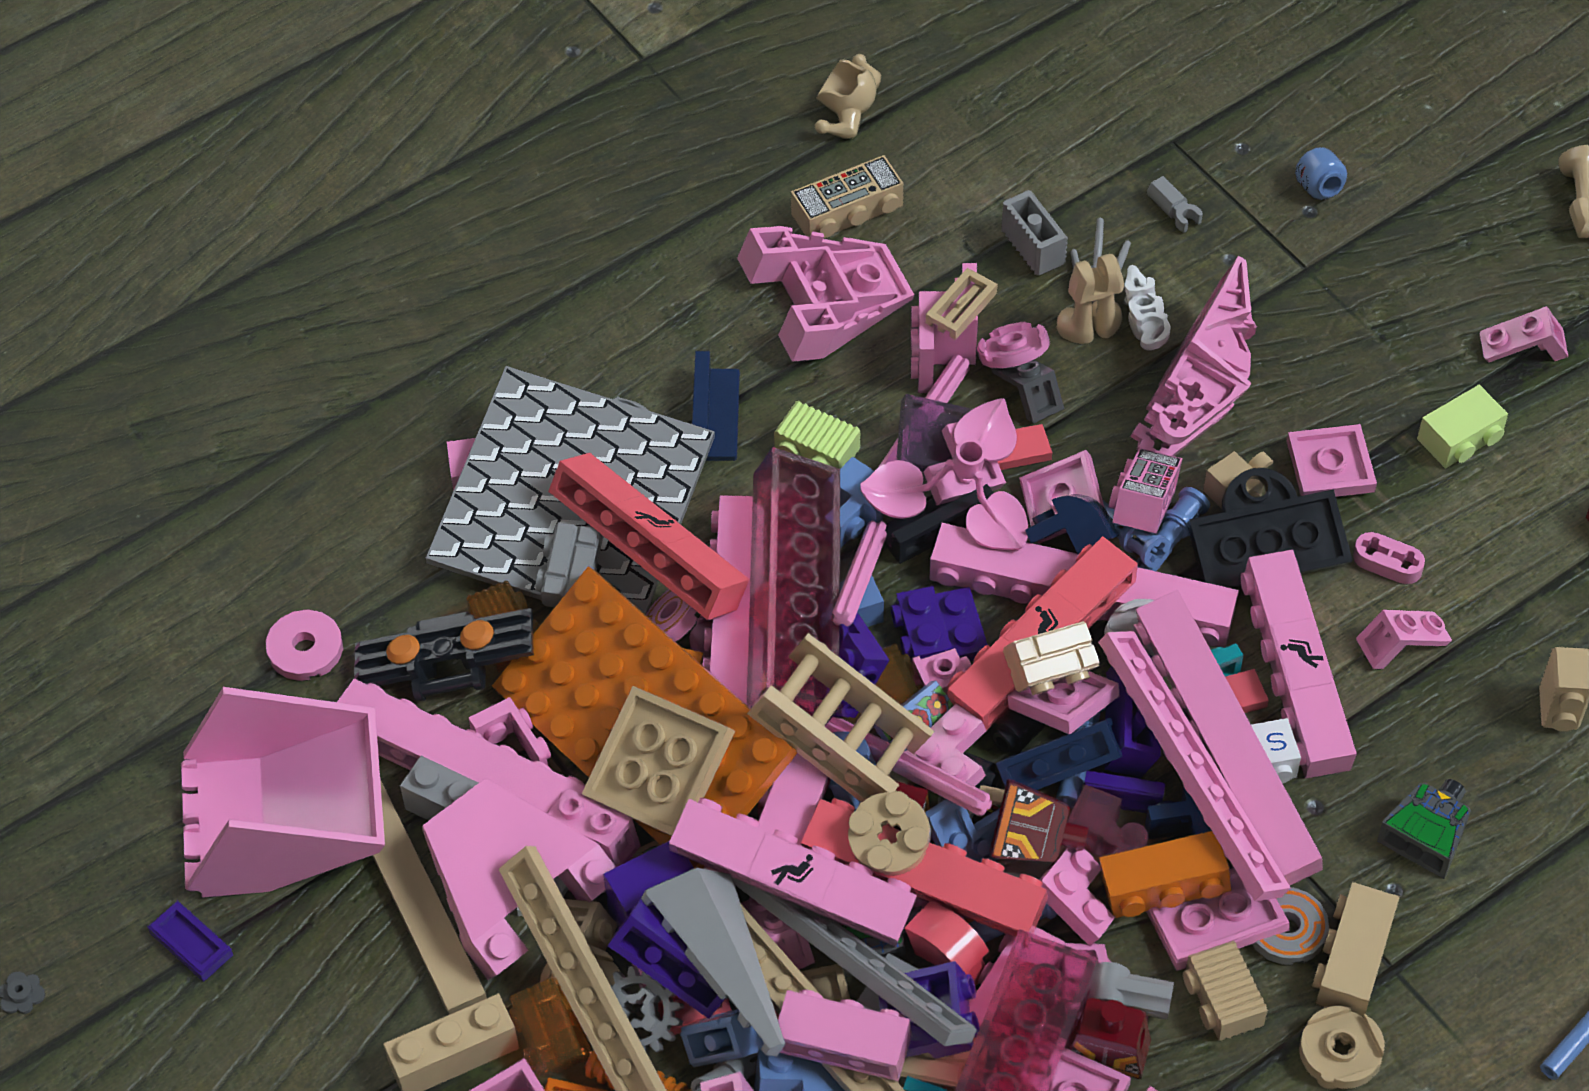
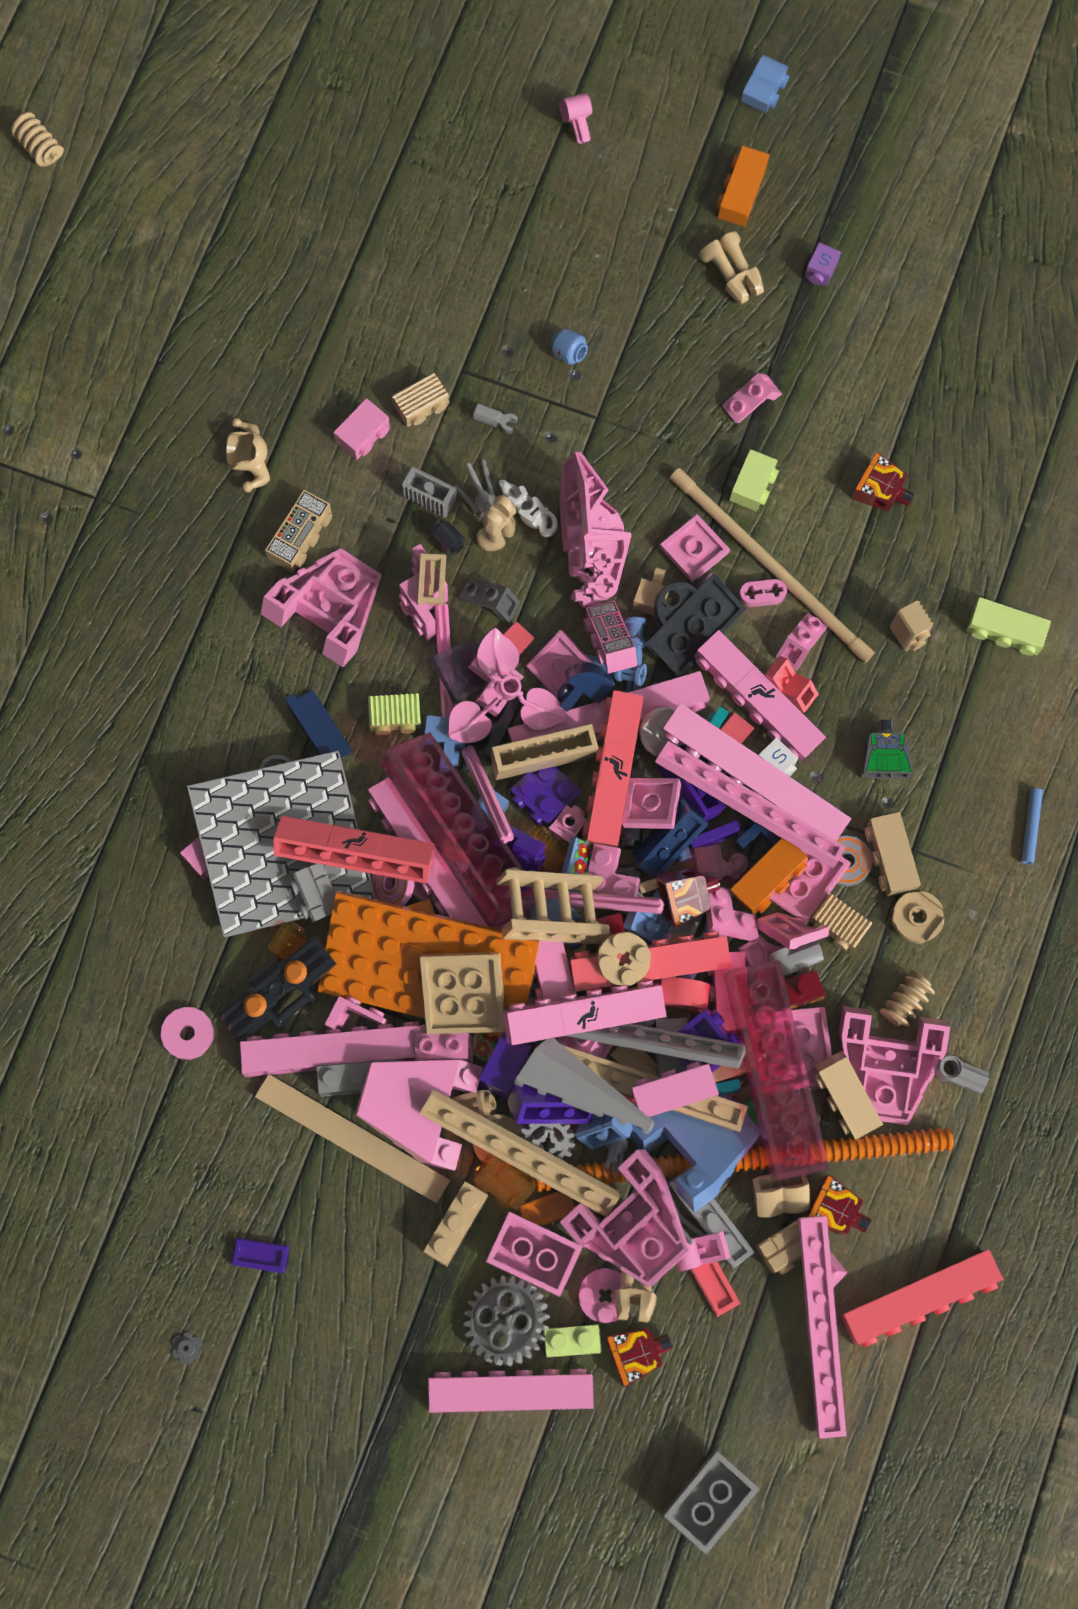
camera: 40 degrees left, 20 degrees up
bright pink windscreen [181,687,385,897] -> none
bright pink tile [977,322,1050,368] -> none
brick [1003,621,1099,696] -> none
none -> bright pink brick [333,398,390,460]
none -> tan brick [392,372,449,427]
none -> black brick [428,519,465,555]
none -> tan brick [491,724,598,780]
none -> tan piece [670,468,875,663]
none -> bright pink wing [757,912,829,949]
none -> coral brick [765,656,818,713]

